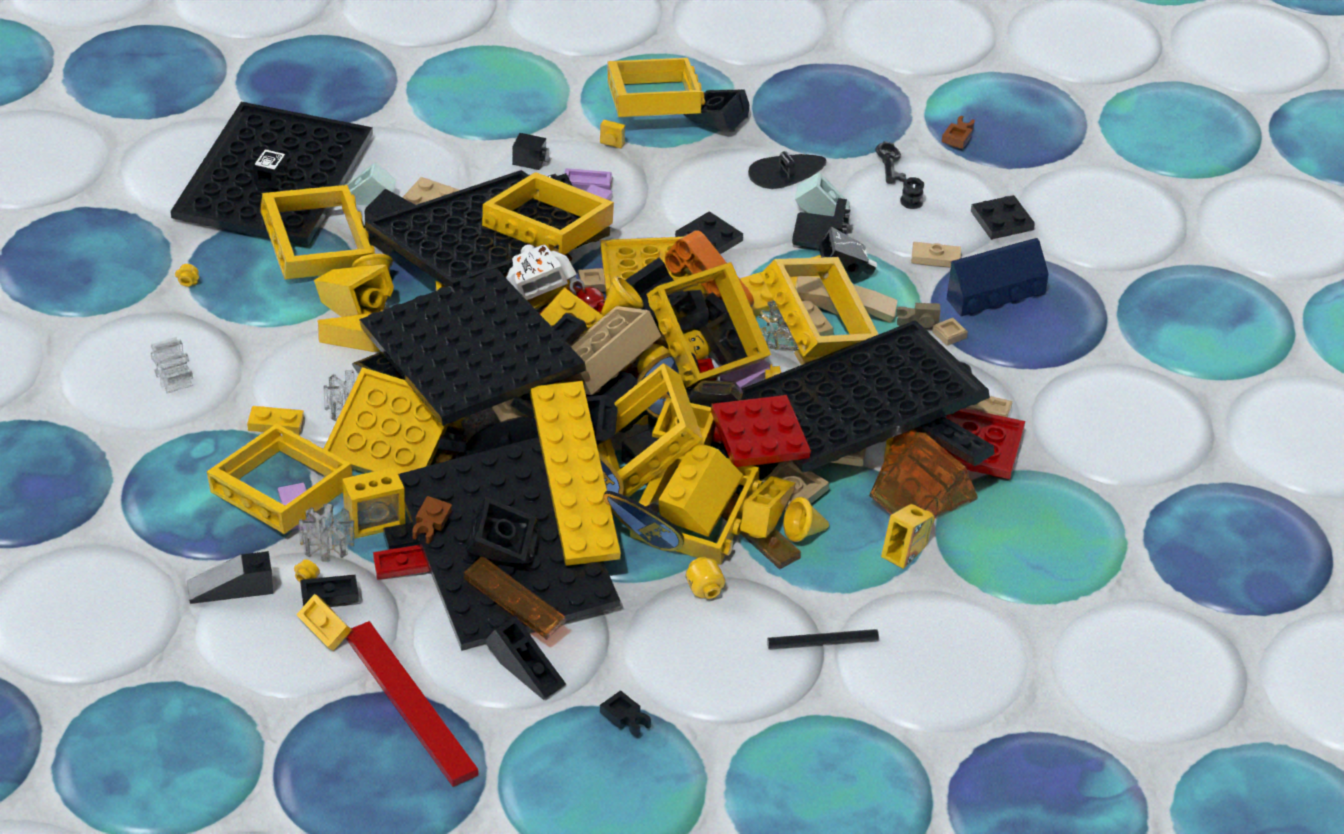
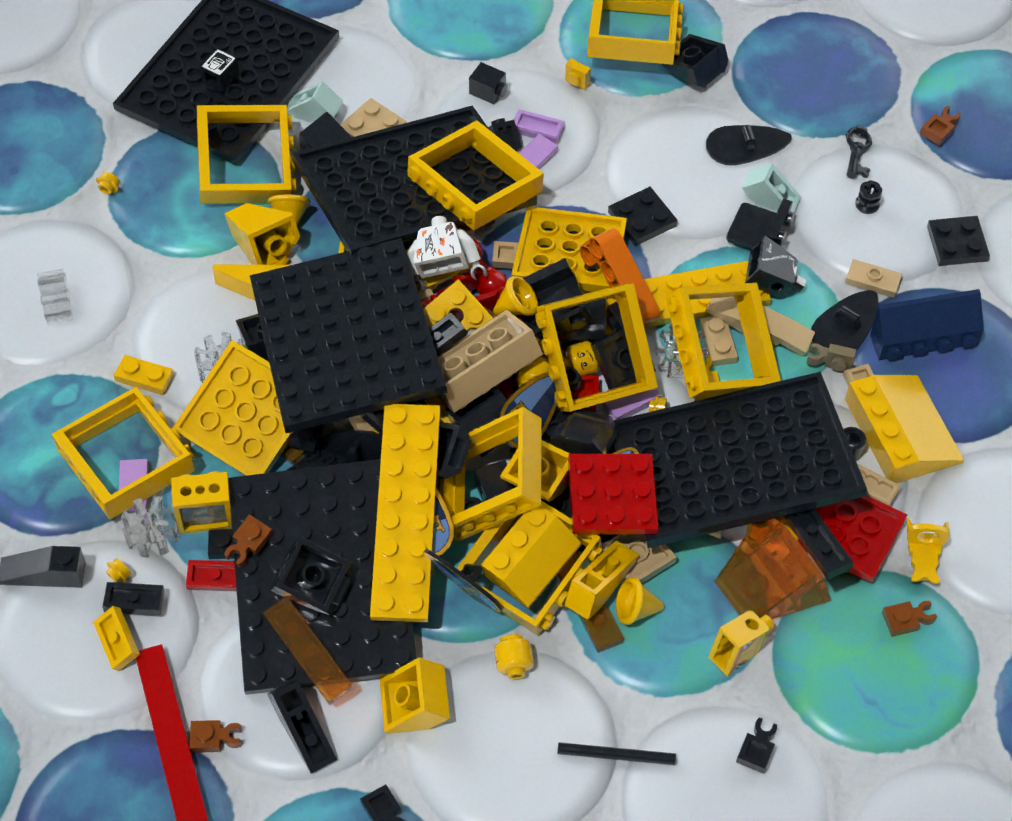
camera: 15 degrees right, 15 degrees up
none -> dark orange plate [190,720,242,753]
none -> yellow slope [379,657,450,734]
none -> black plate [736,717,777,774]
none -> black shield [811,290,879,350]
none -> yellow slope [845,375,964,483]
none -> dark orange plate [882,601,937,637]
none -> yellow hair [907,518,950,584]

